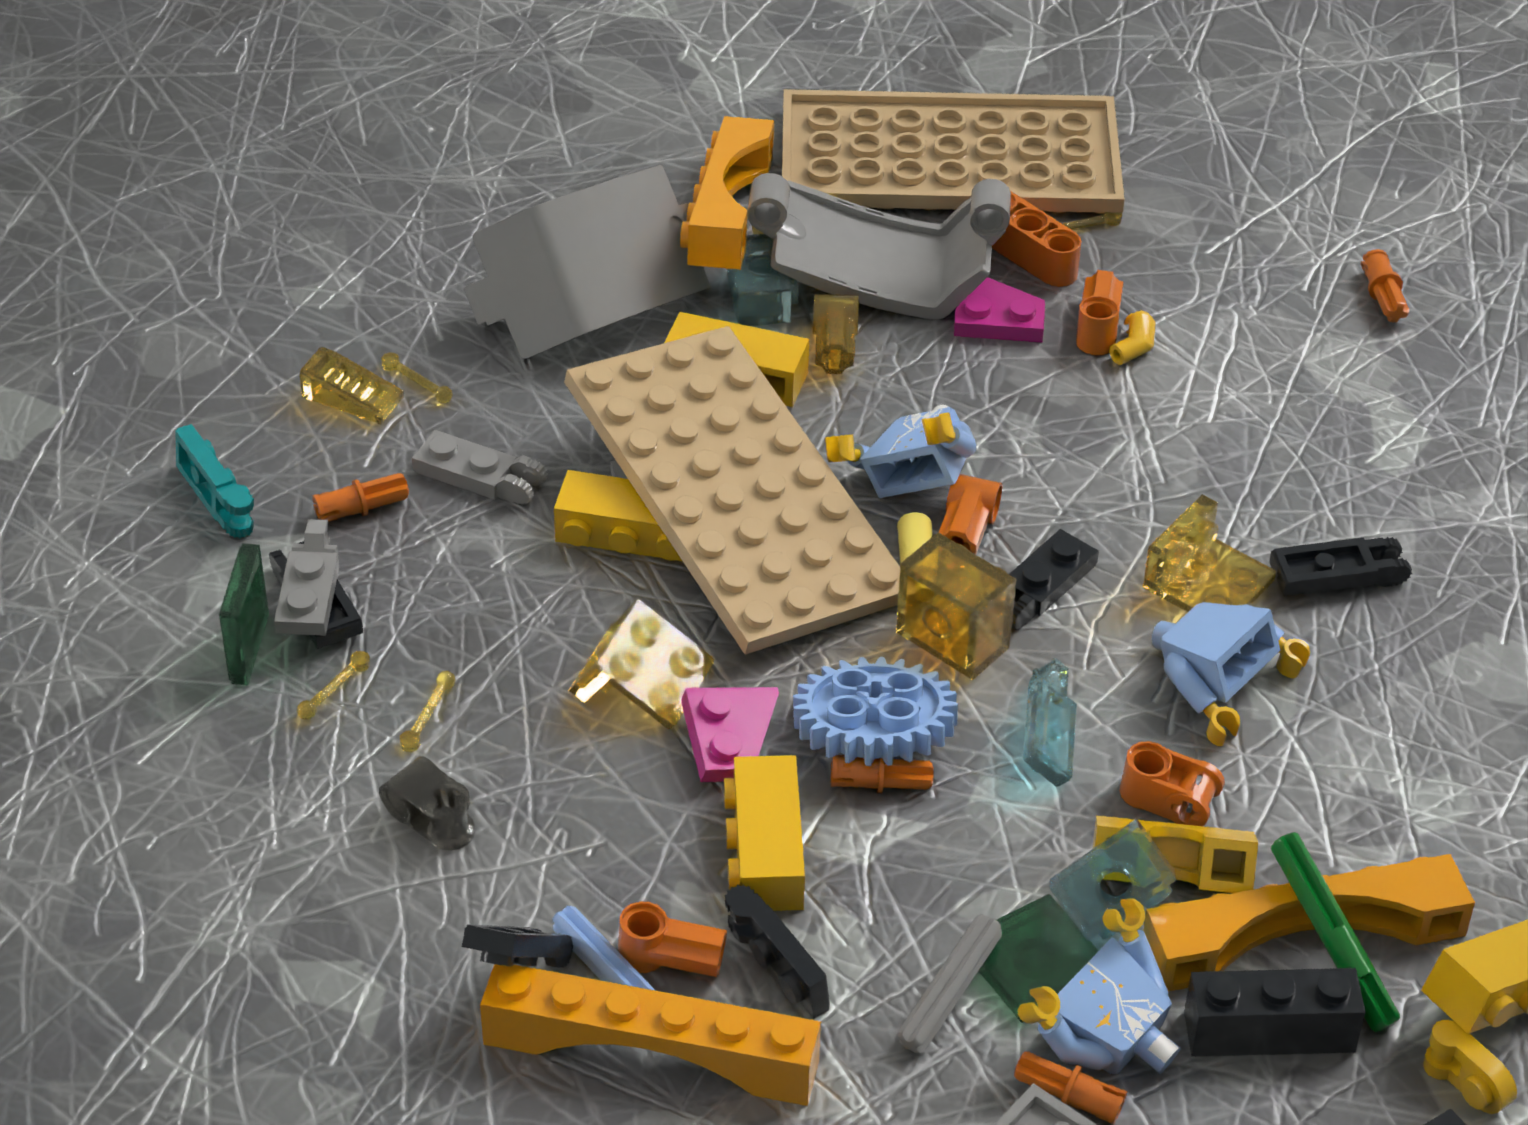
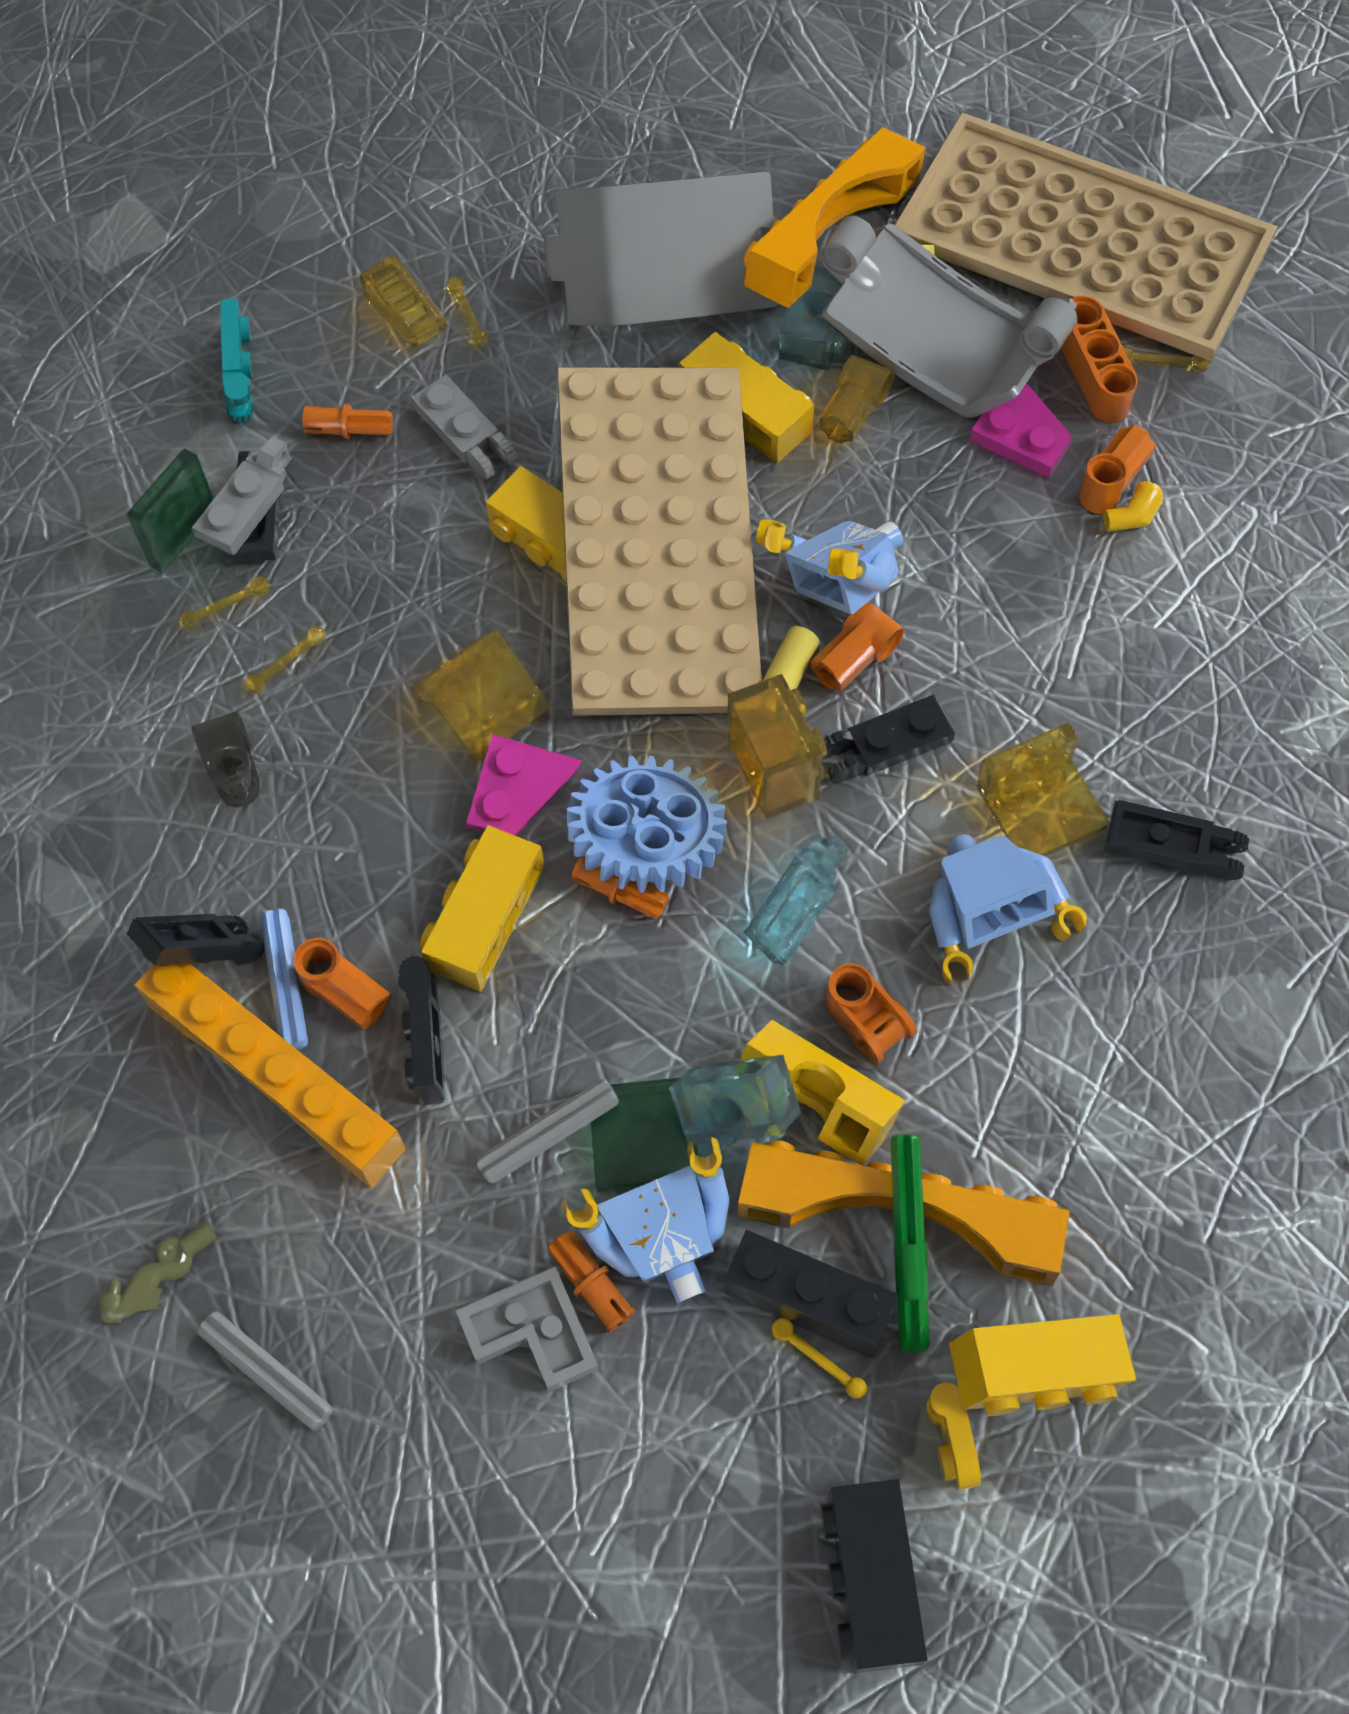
camera: 30 degrees right, 20 degrees up
none -> yellow hinge [772,1318,867,1399]

